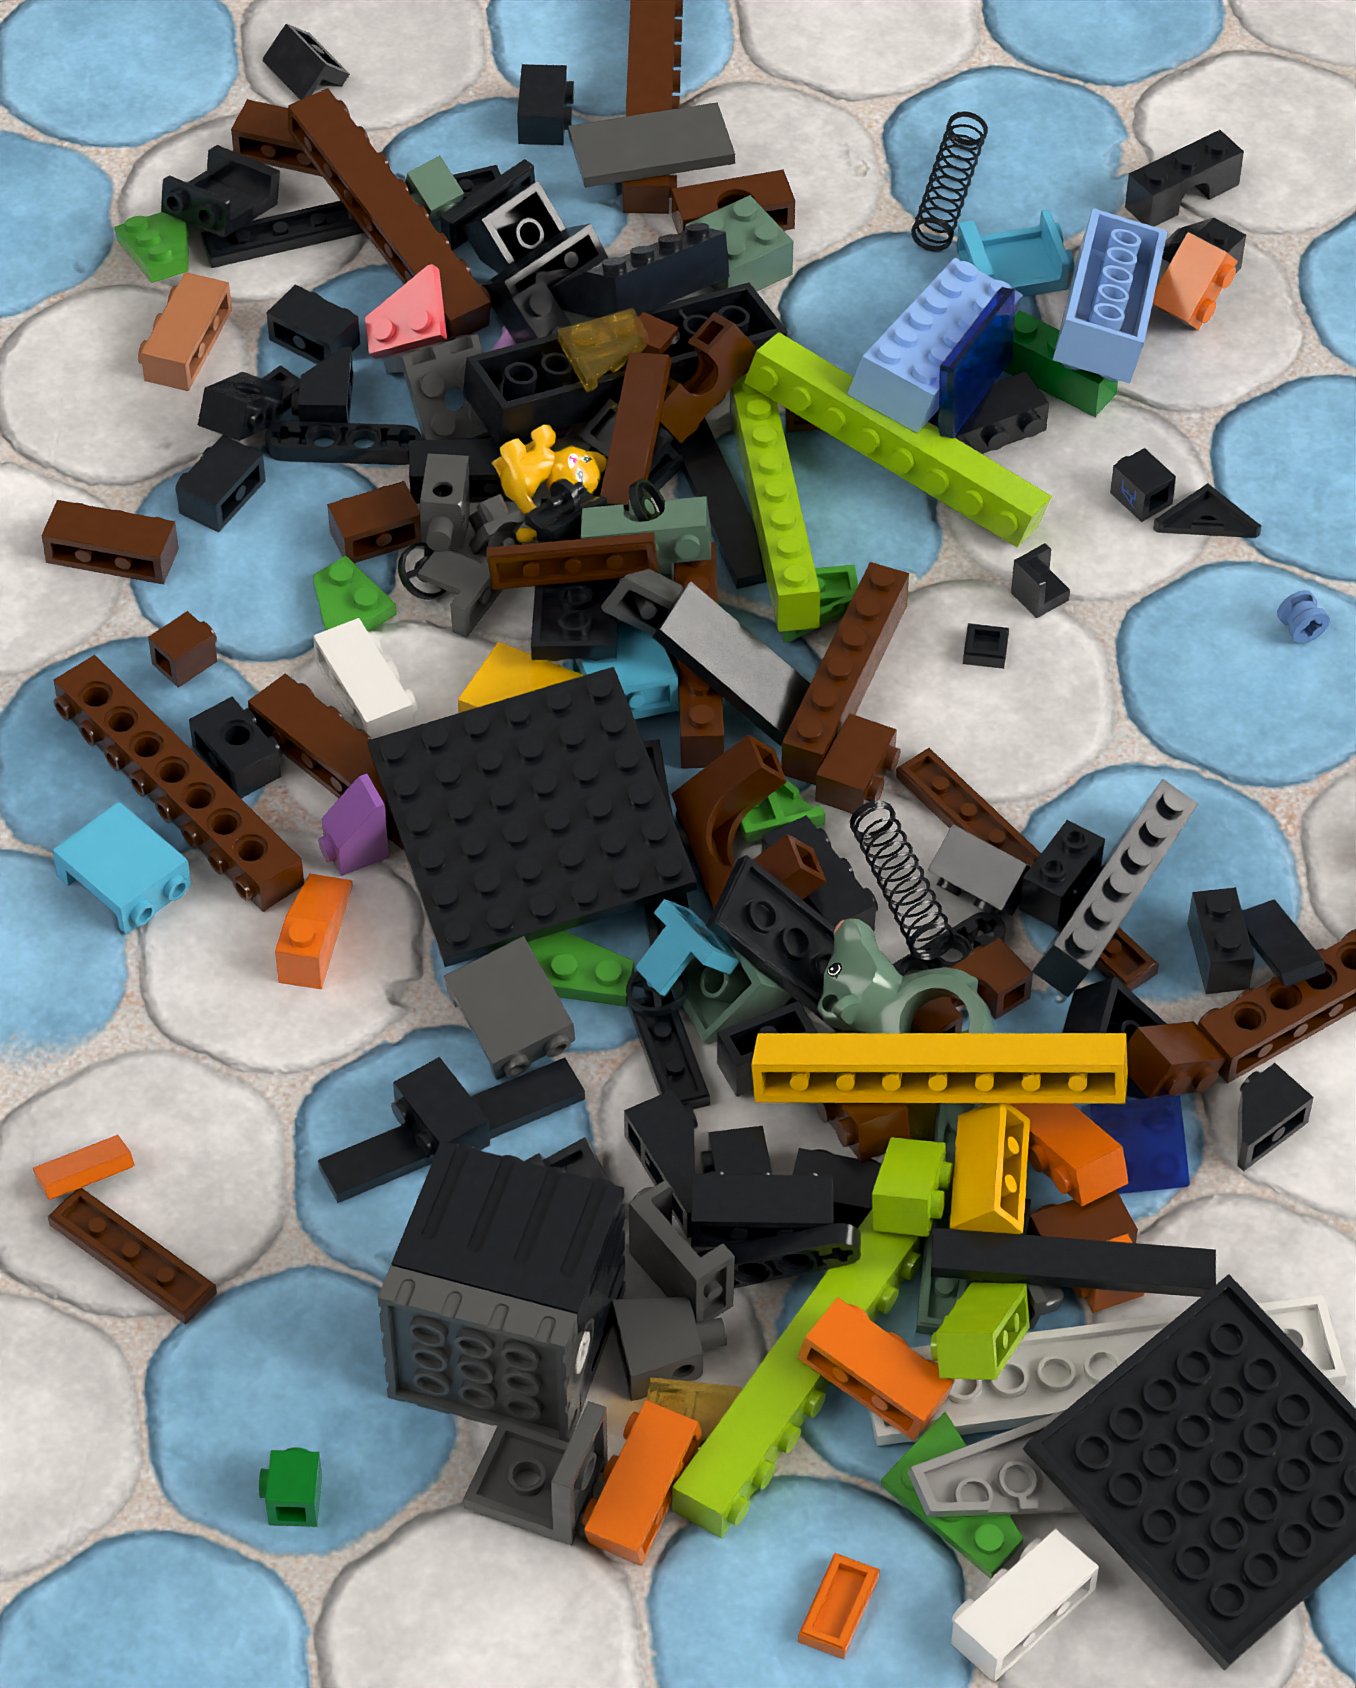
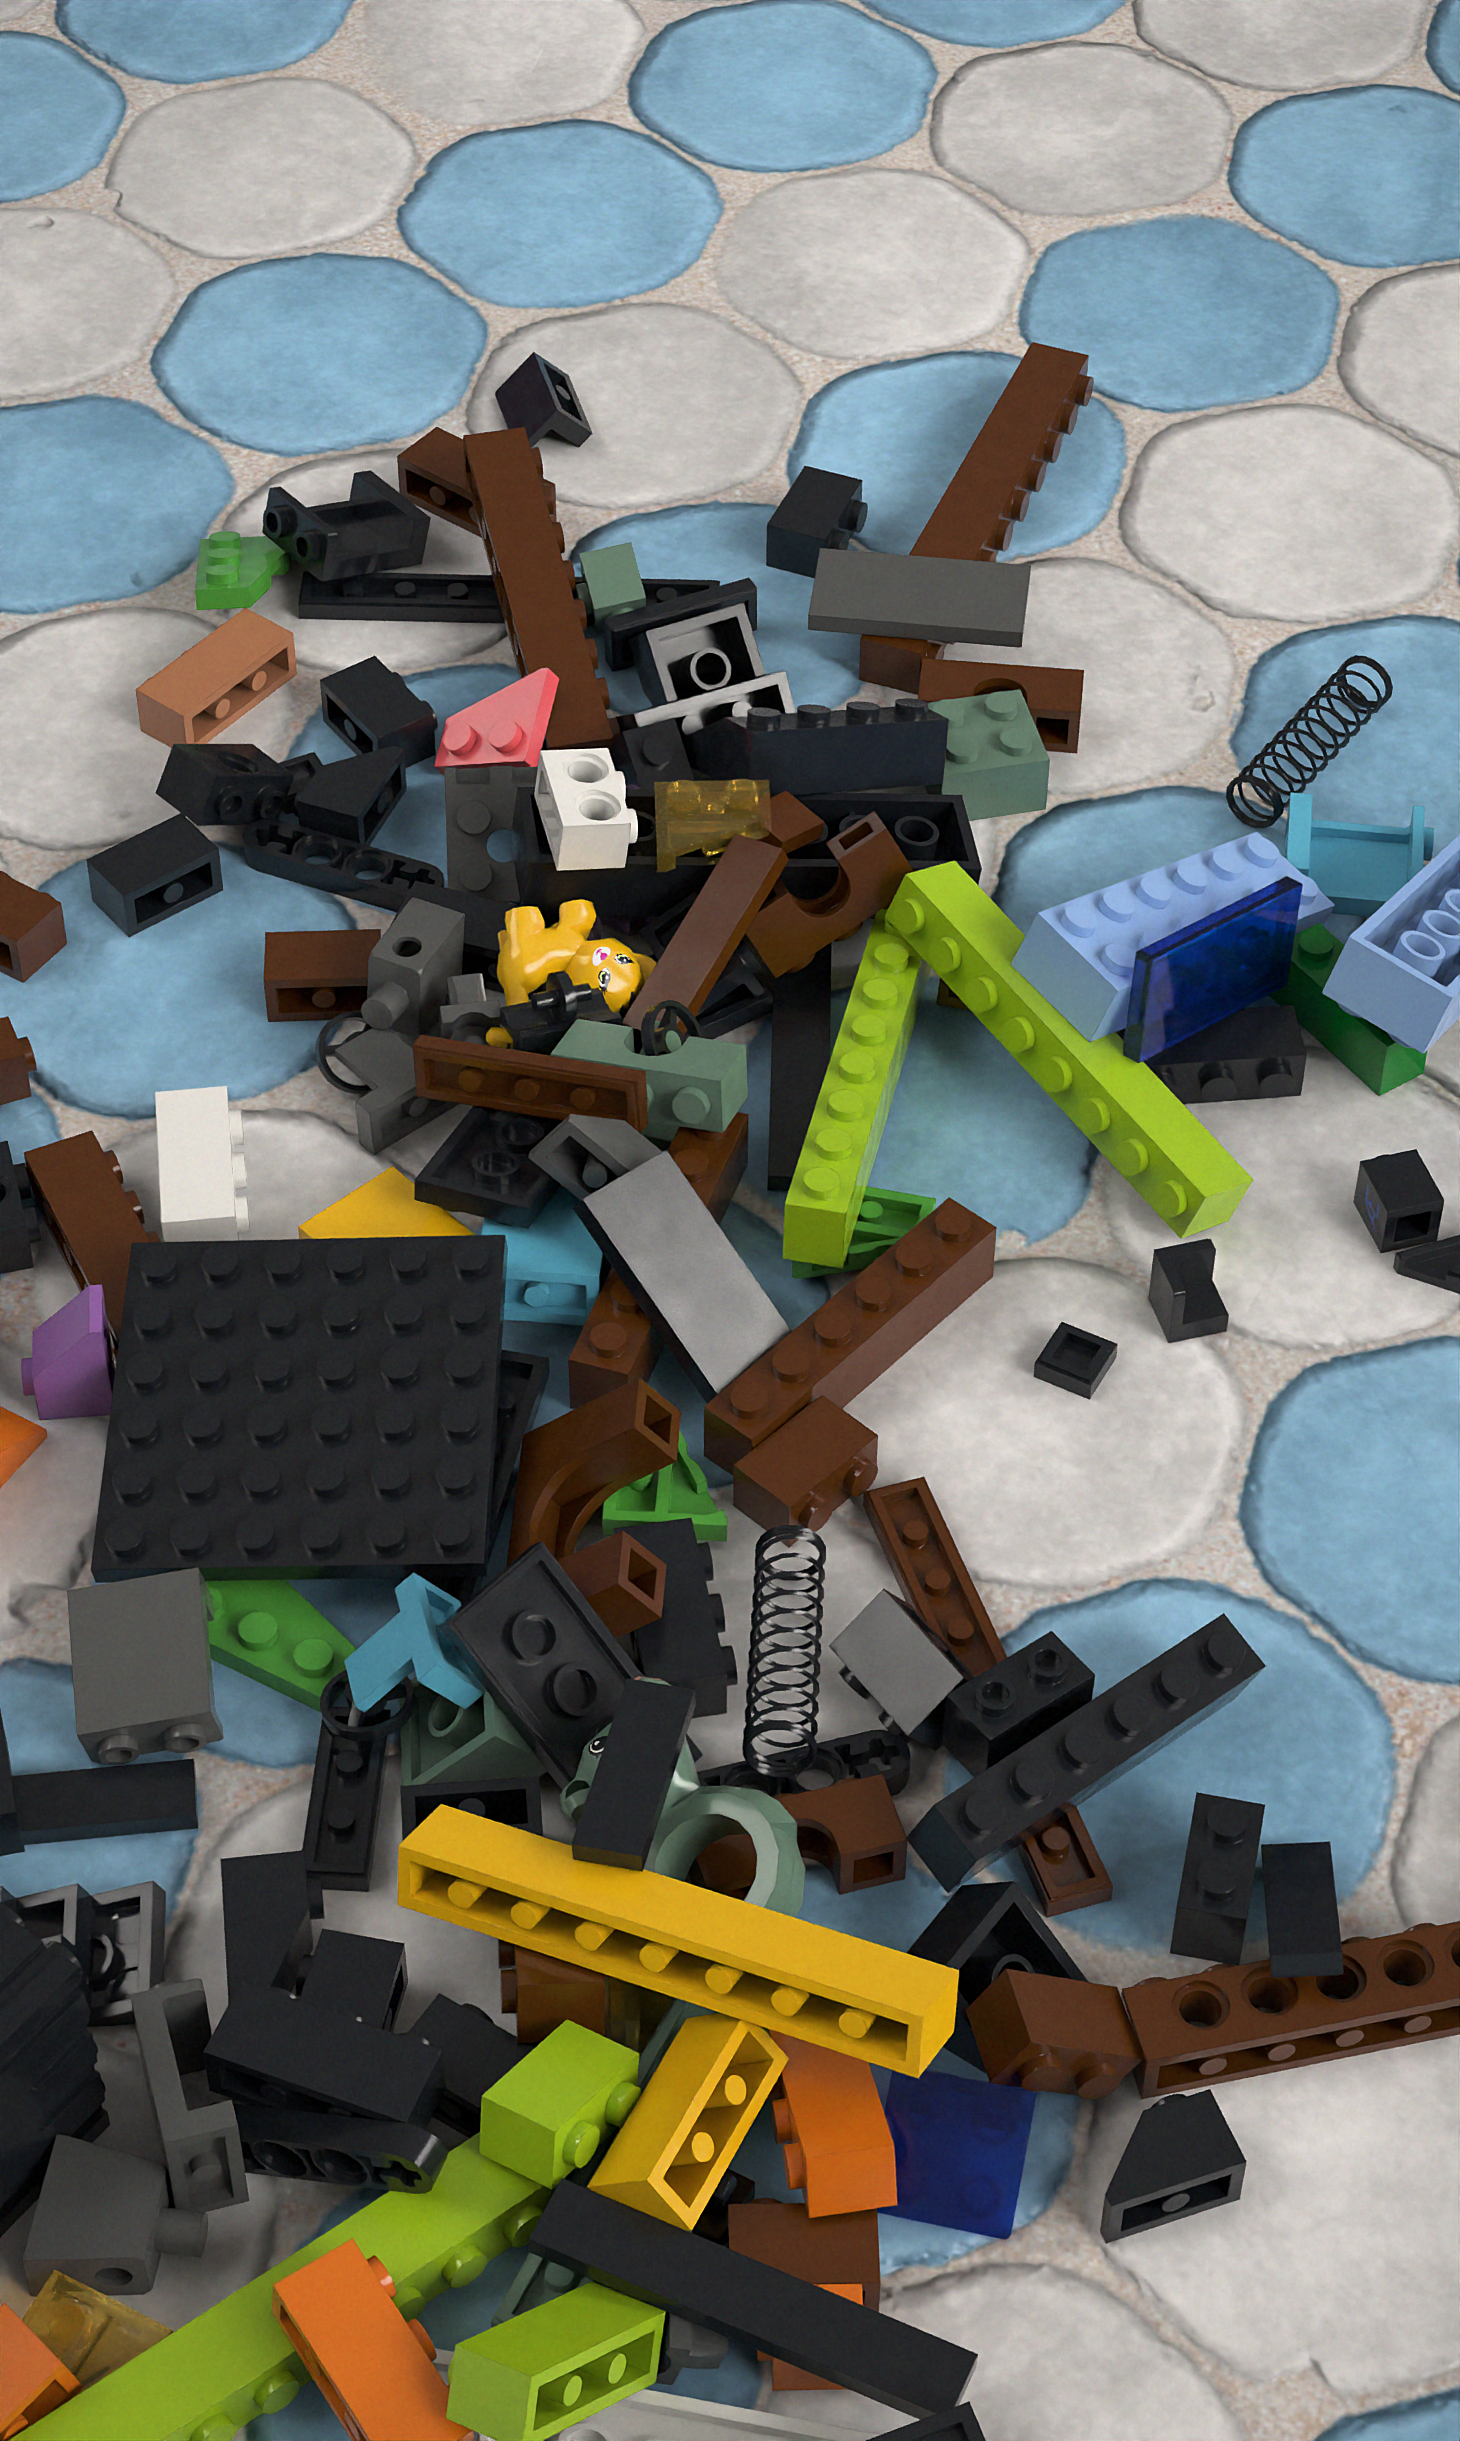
camera: 20 degrees right, 5 degrees down
bright green wing [313,556,397,631] -> none
none -> white brick [534,748,638,871]
none -> black tile [572,1678,696,1872]

